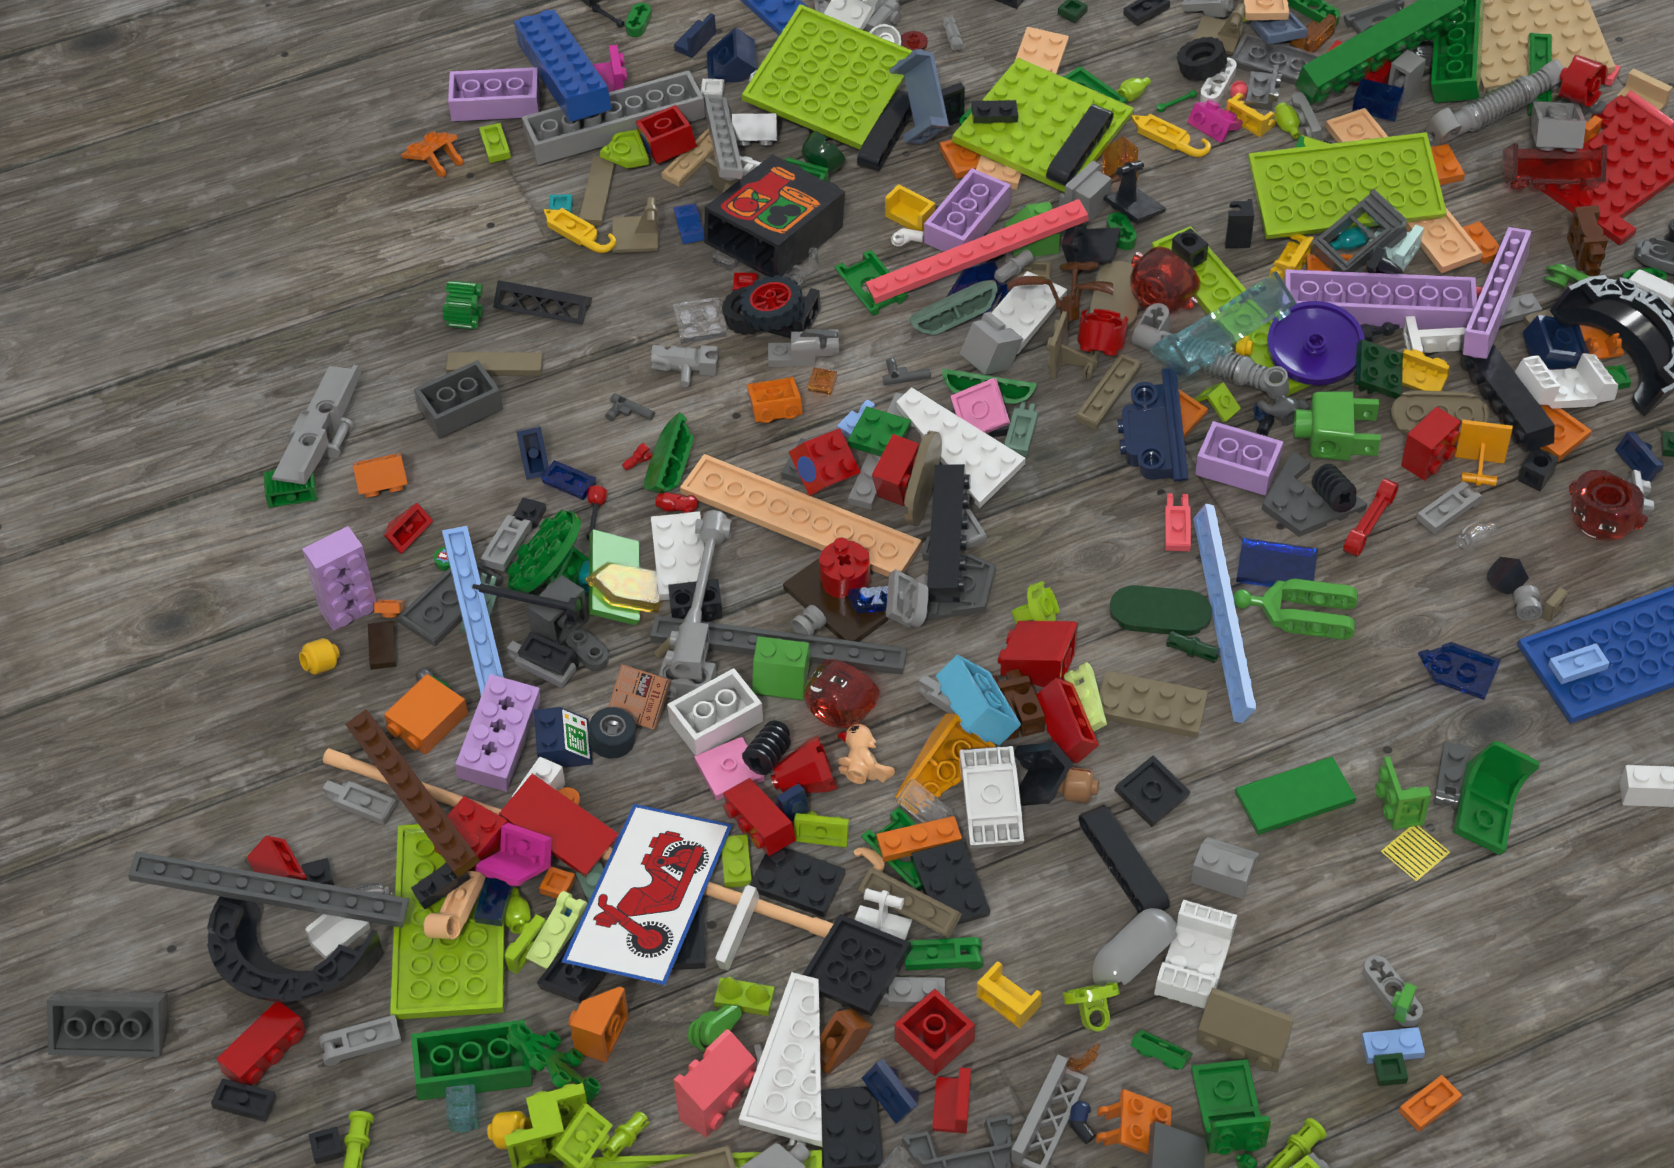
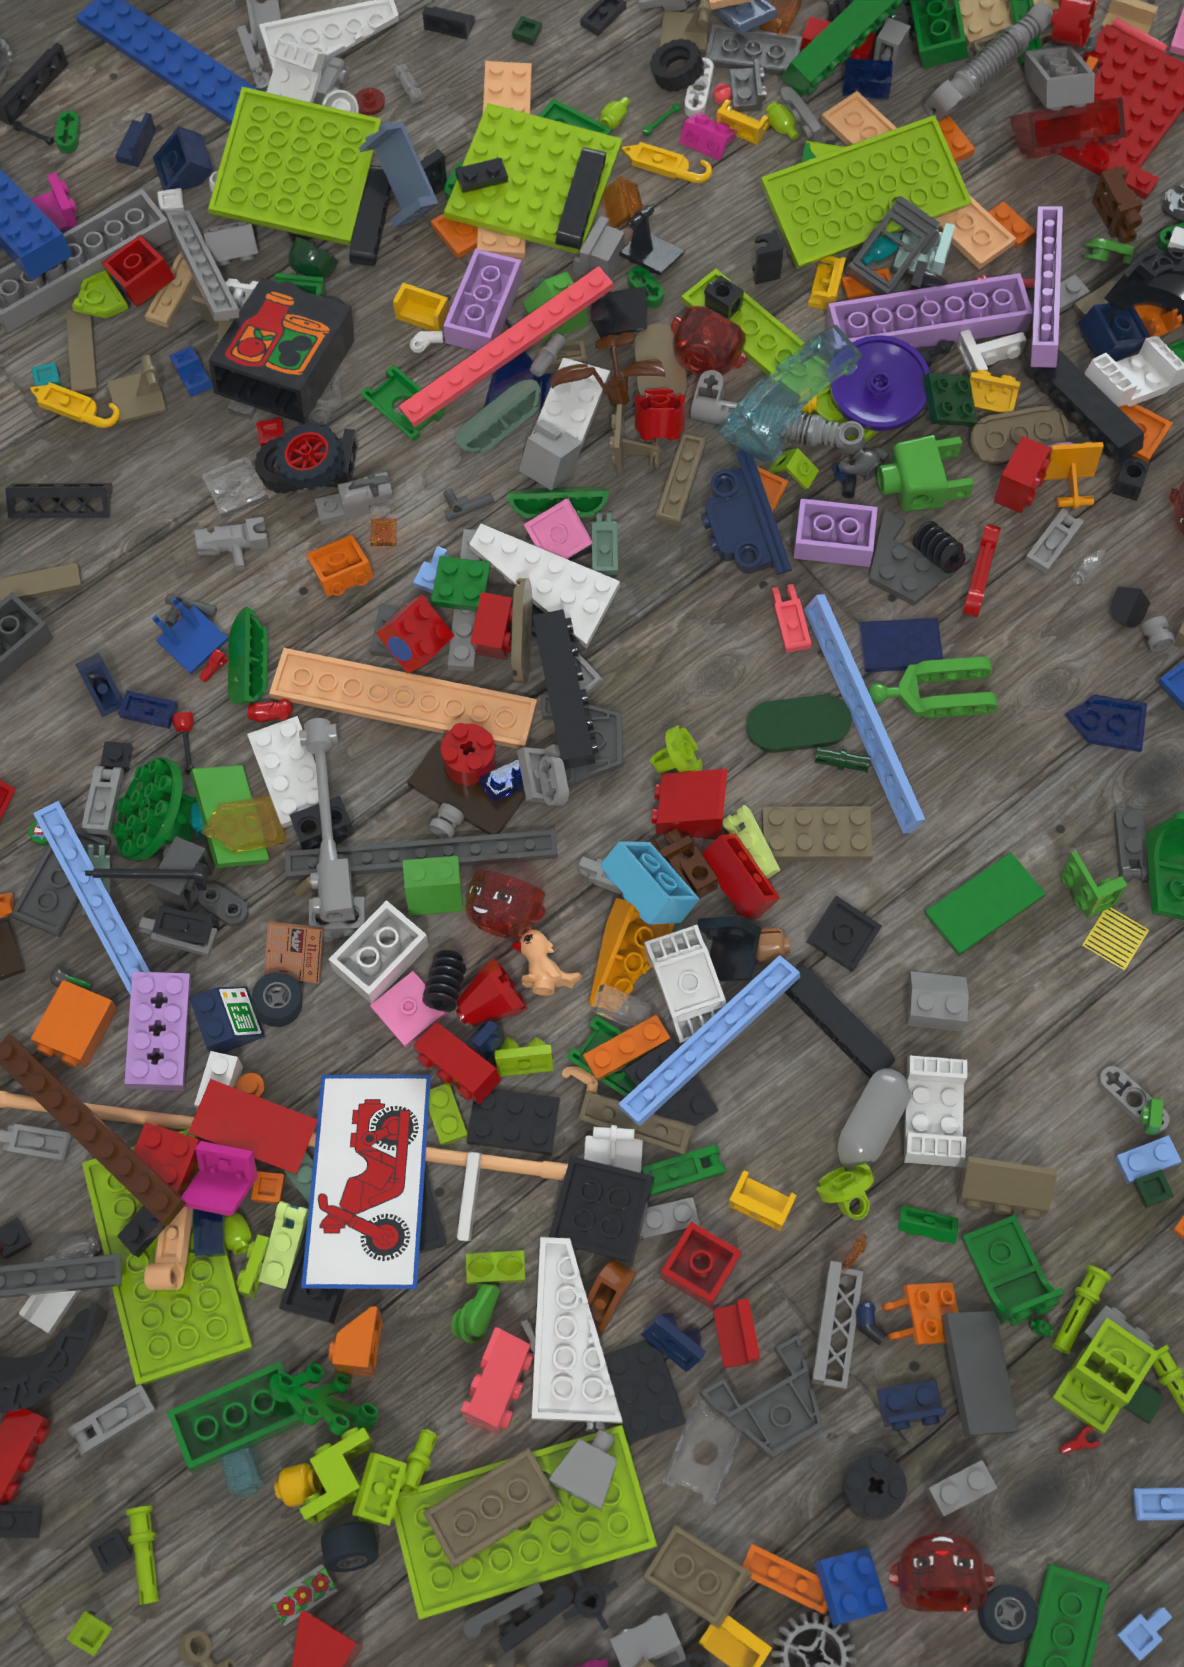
camera: 15 degrees left, 15 degrees up
none -> blue plate [152,597,229,674]
none -> light blue plate [618,955,800,1127]

